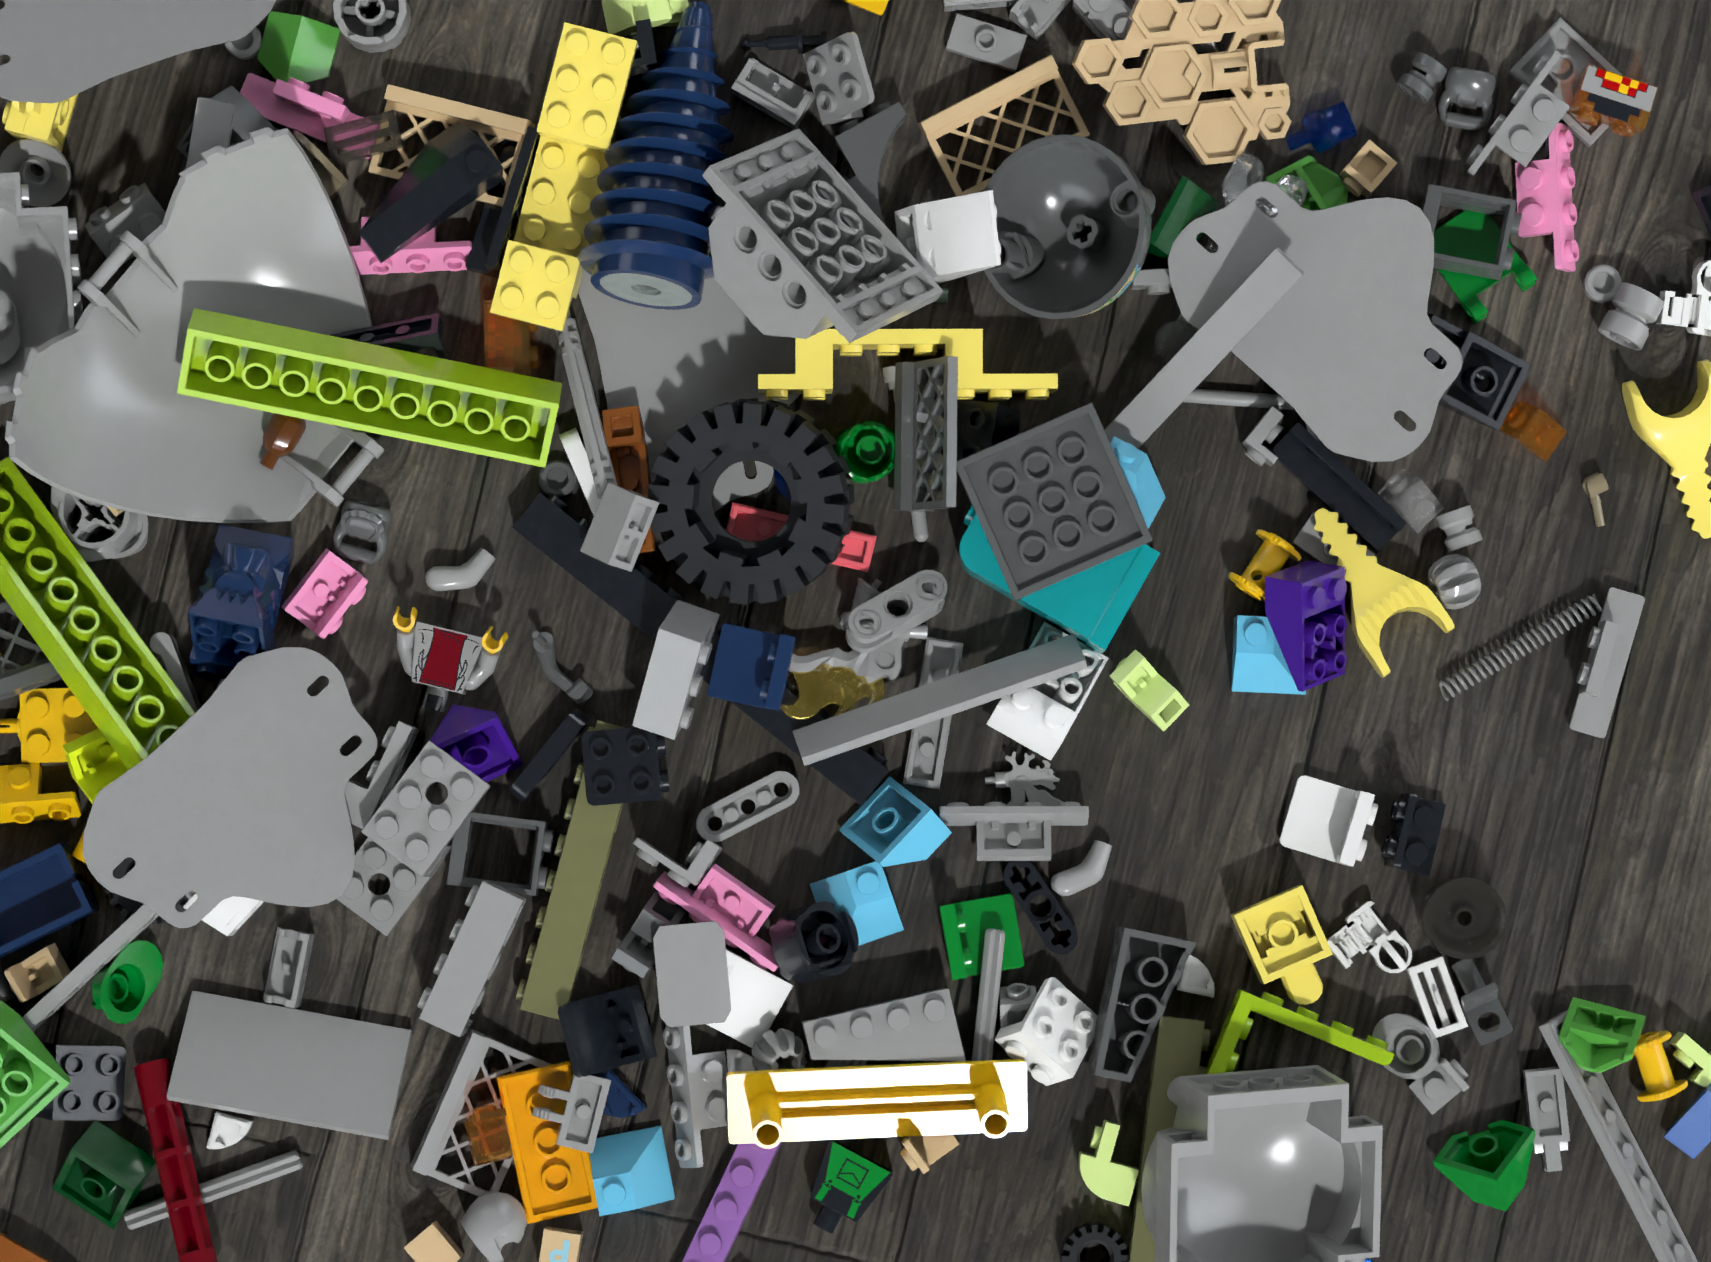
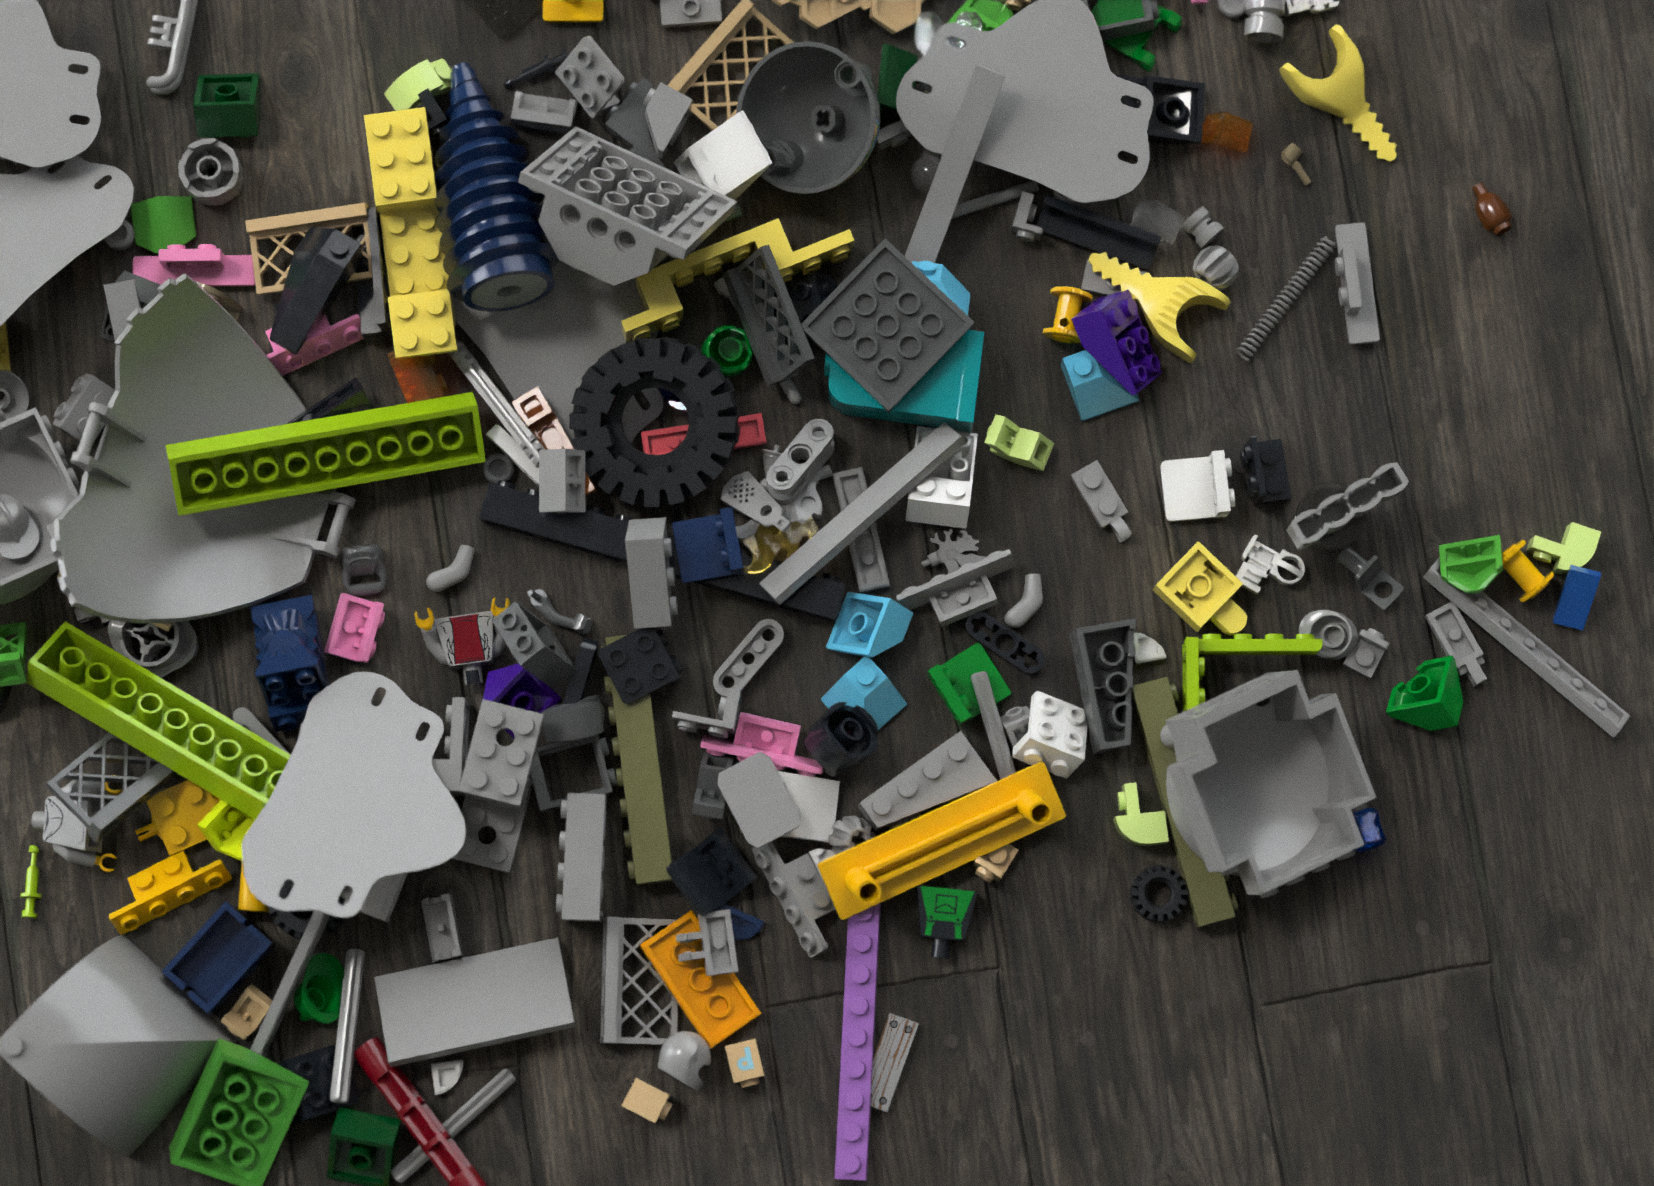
camera: 30 degrees left, 5 degrees down
reddish brown plant [260,413,306,470] -> none
clear smoke tile [324,110,405,166] -> none
clear orange bracket [464,1105,513,1166] -> none
medium azure slope [590,1125,675,1216] -> none
white tile [1406,956,1468,1038] -> none
none -> light grey axle [330,949,365,1103]
none -> dark grey window [492,601,577,689]
none -> dark grey brick [541,695,605,742]
none -> light grey slope [643,82,693,159]
none -> light grey piece [720,471,791,532]
none -> light grey plate [1070,460,1132,543]
none -> light grey brick [1286,462,1409,549]

